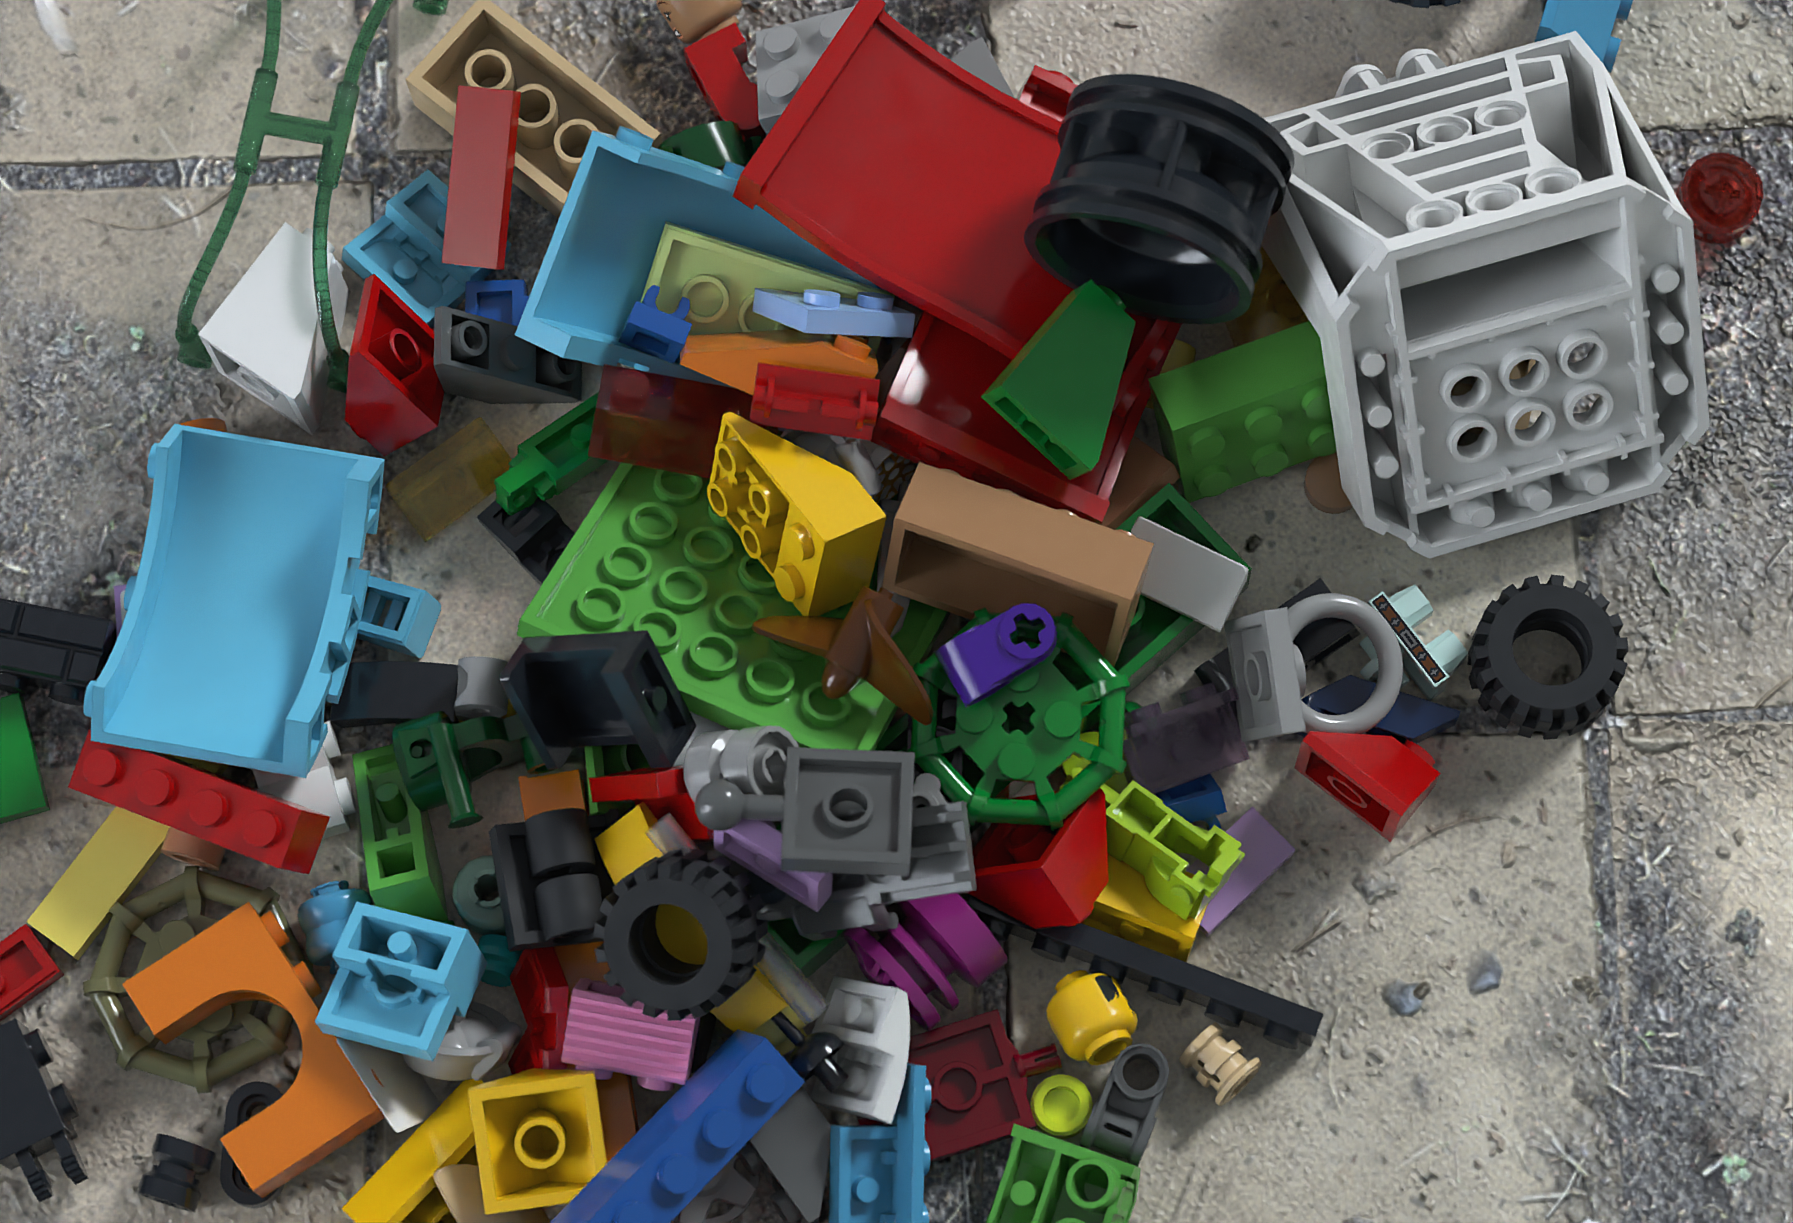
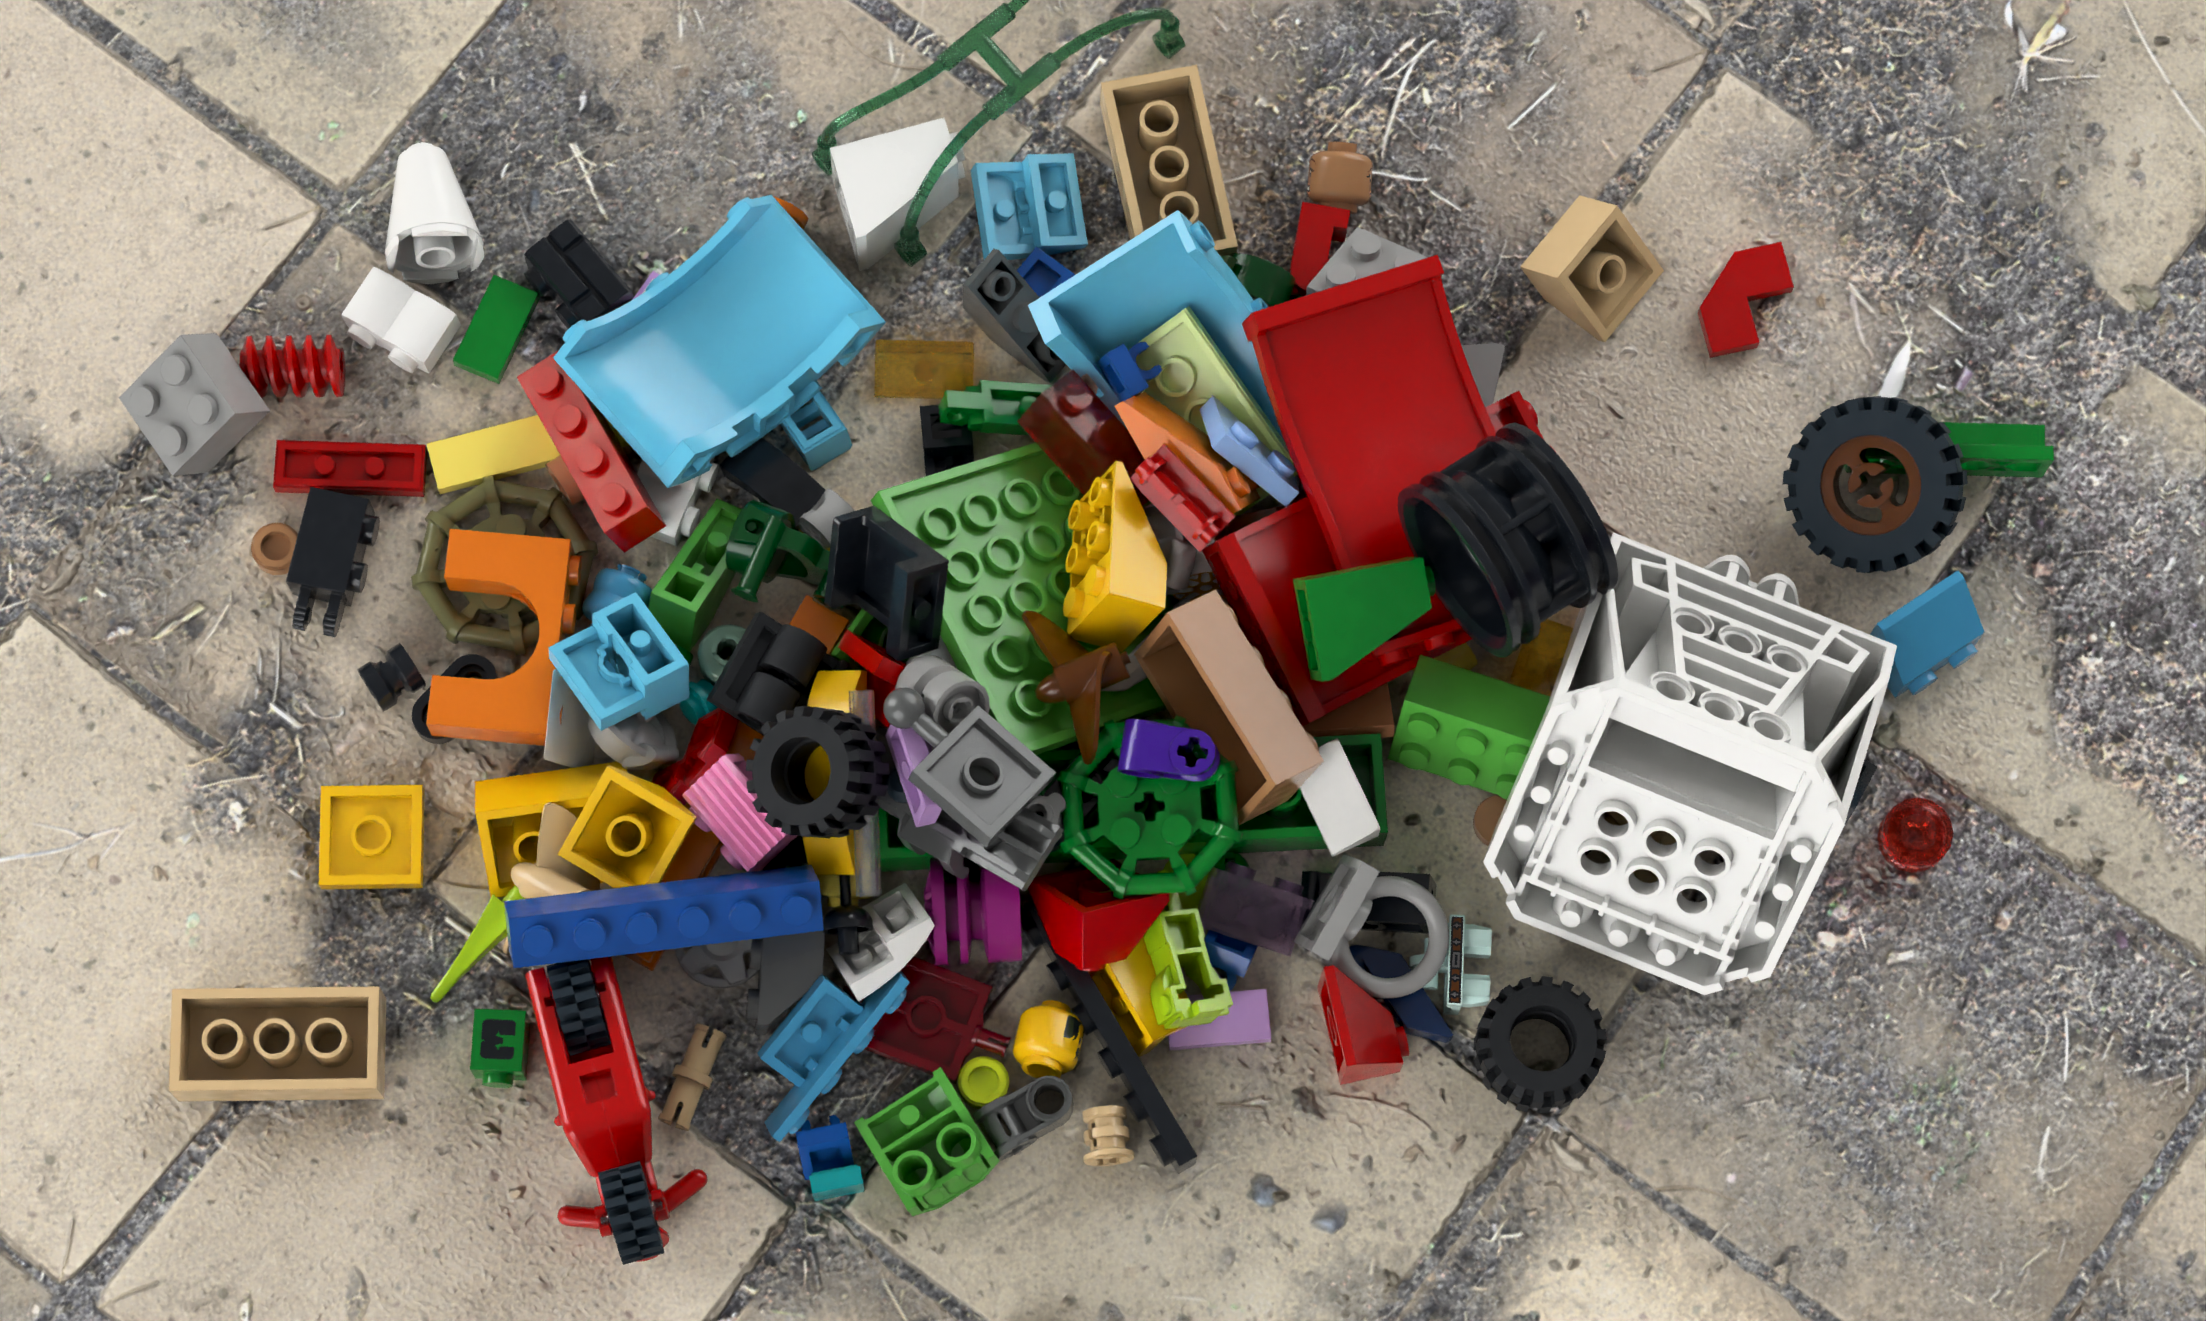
camera: 30 degrees right, 0 degrees up
red slope [345,274,444,457] -> none
red tile [441,85,521,270] -> none

